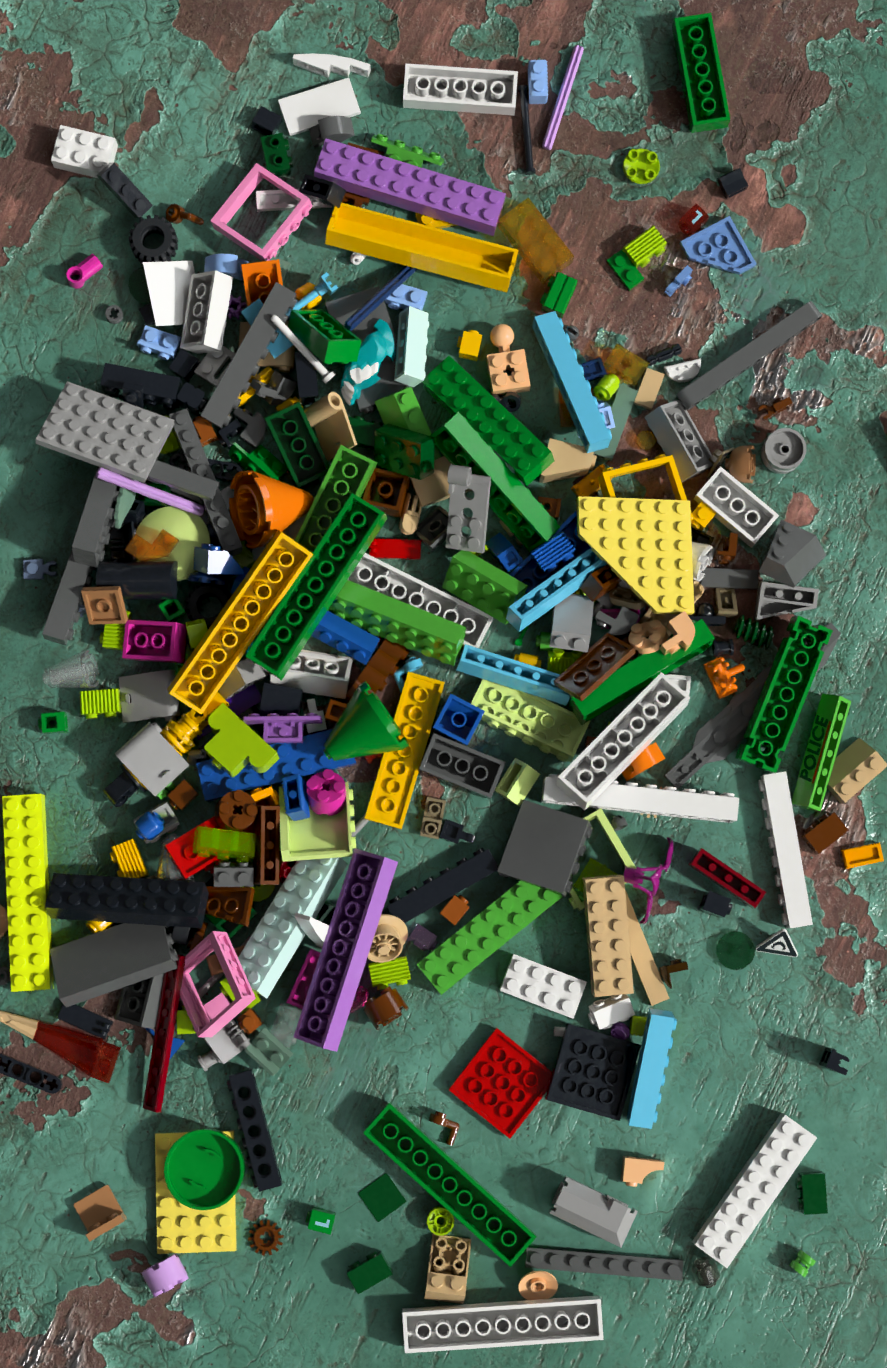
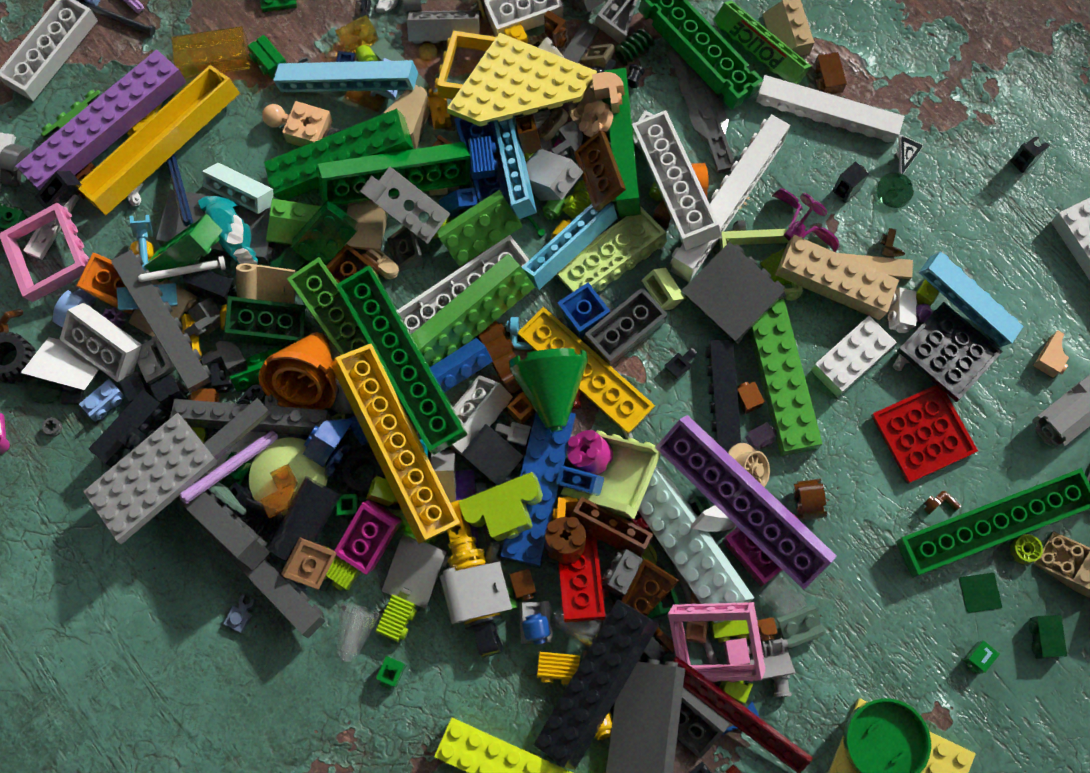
camera: 55 degrees left, 10 degrees down
clear neon green brick [193,826,256,862] -> none
black brick [227,1069,283,1192] -> none
medium lavender bracket [243,713,322,743] -> none
reddish brown gear [248,1220,284,1256] -> none
lime brick [368,956,411,990] -> none
red hinge [369,539,421,560] -> none
light blue bracket [385,284,428,311] -> none
dark tan slope [420,796,446,839] -> none
yellow brick [457,330,482,361] -> none
tan tile [634,368,665,410] -> none
dark red brick [688,848,766,909] -> none
orange piece [703,657,745,700] -> none
light orange tile [841,842,884,869] -> none

